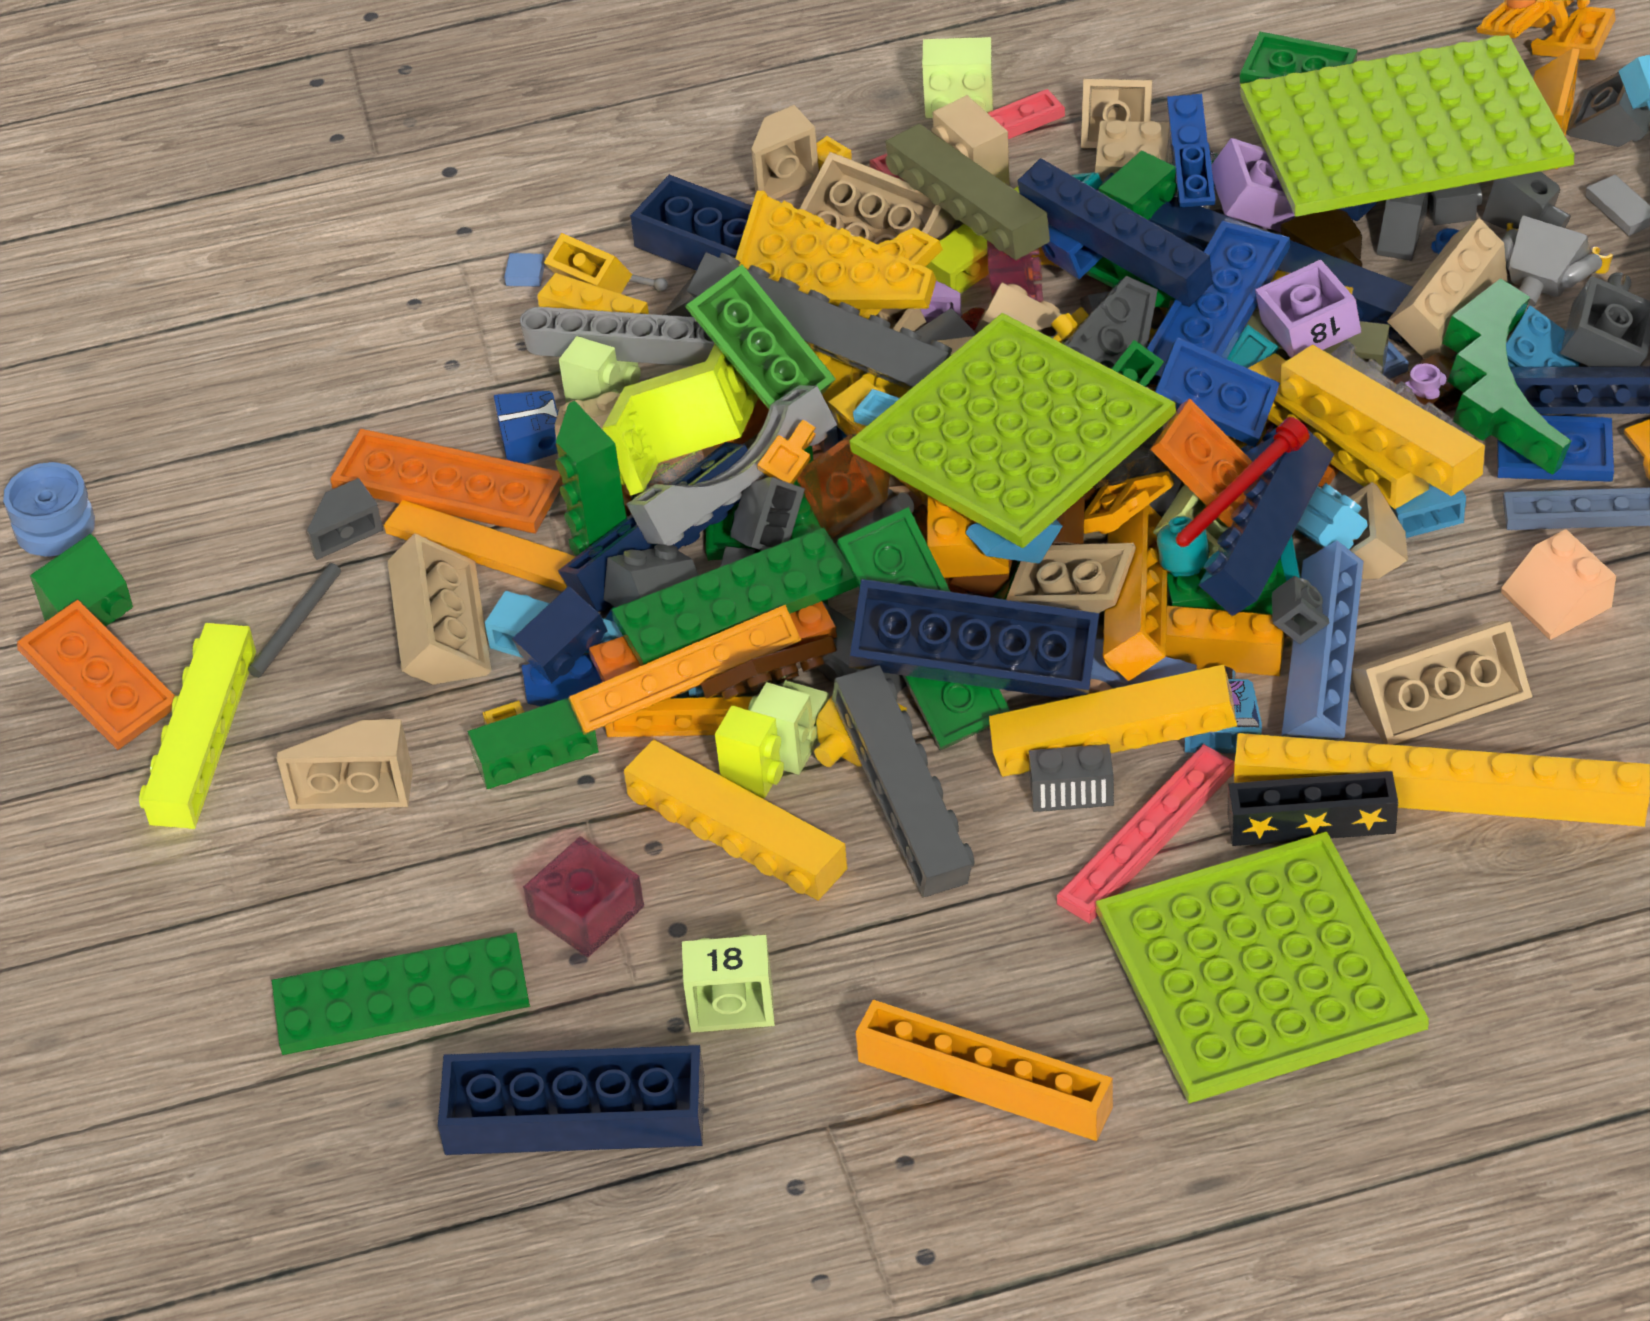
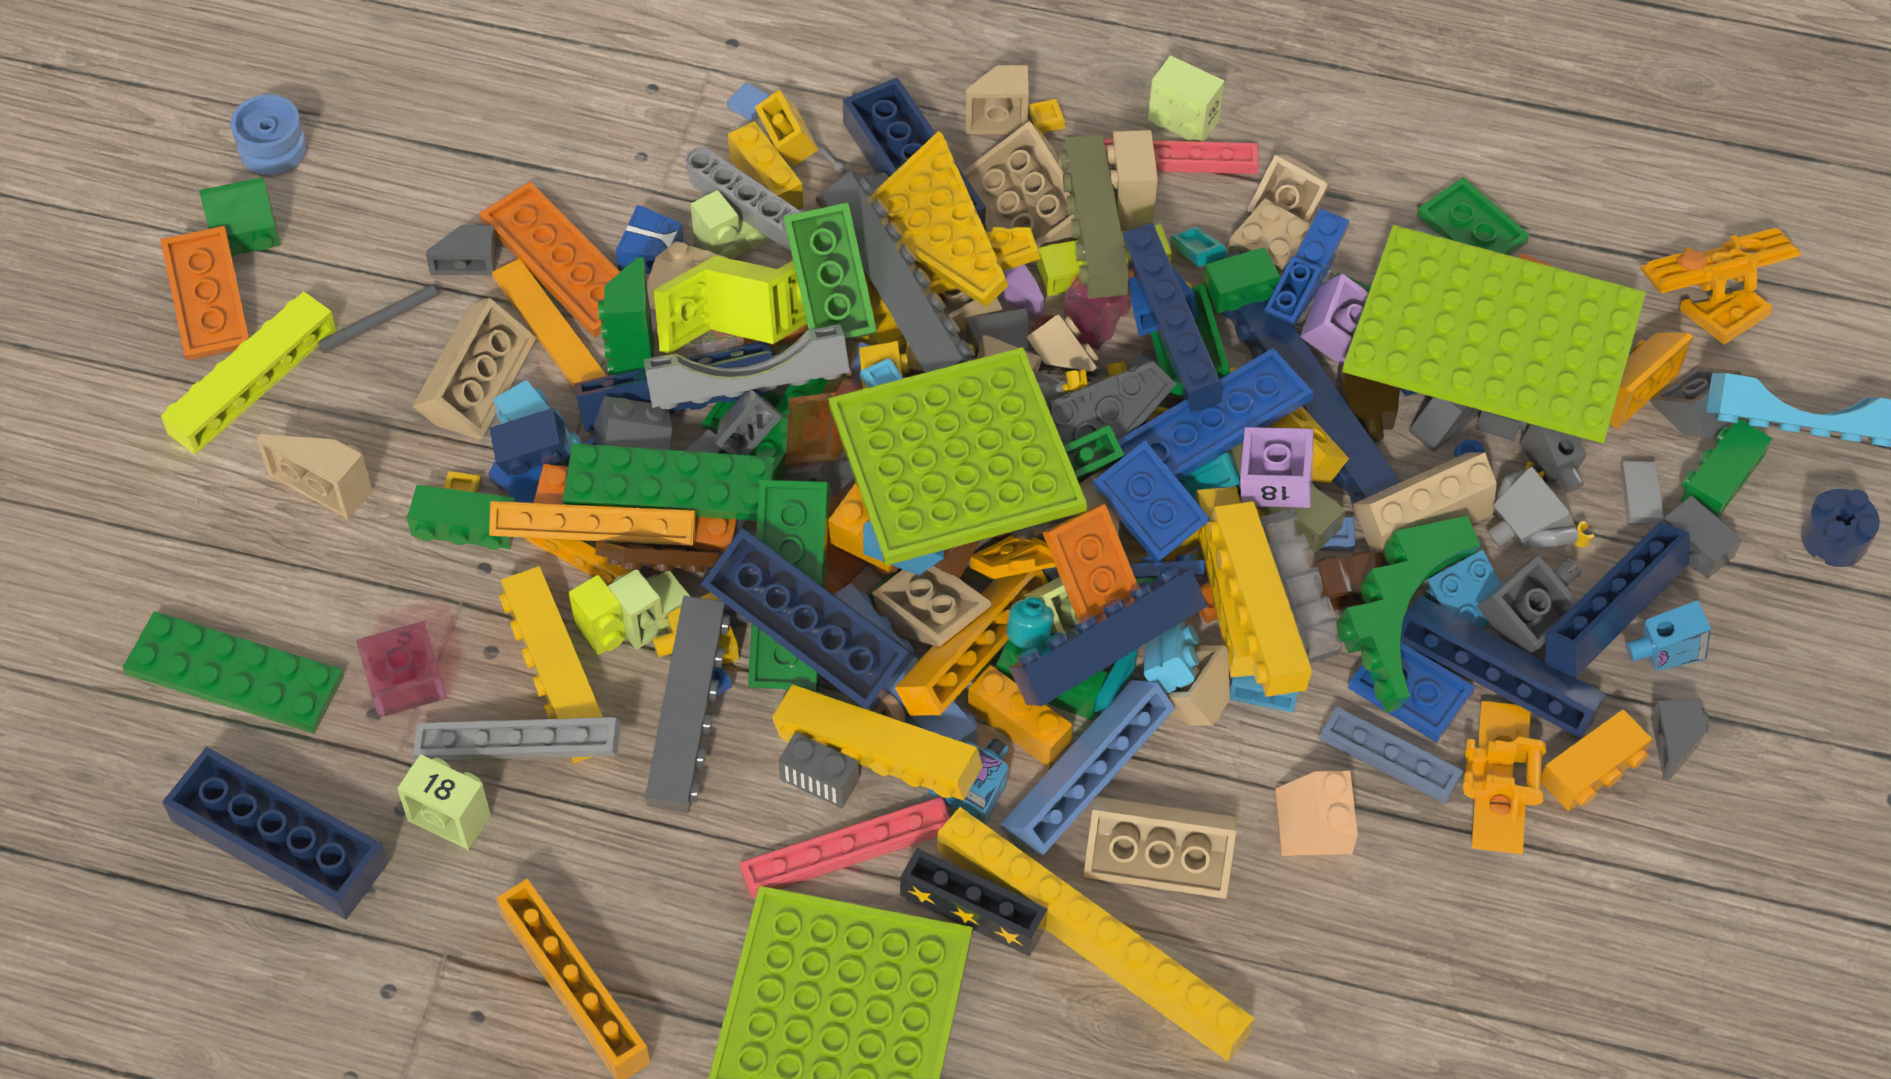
camera: 25 degrees right, 10 degrees up
light orange plate [757,420,816,484] -> none
red piece [1176,417,1310,547] -> none
dark grey brick [1272,576,1329,644] -> none
lavender plate [1403,363,1446,399] -> none
none -> light grey plate [413,717,621,760]

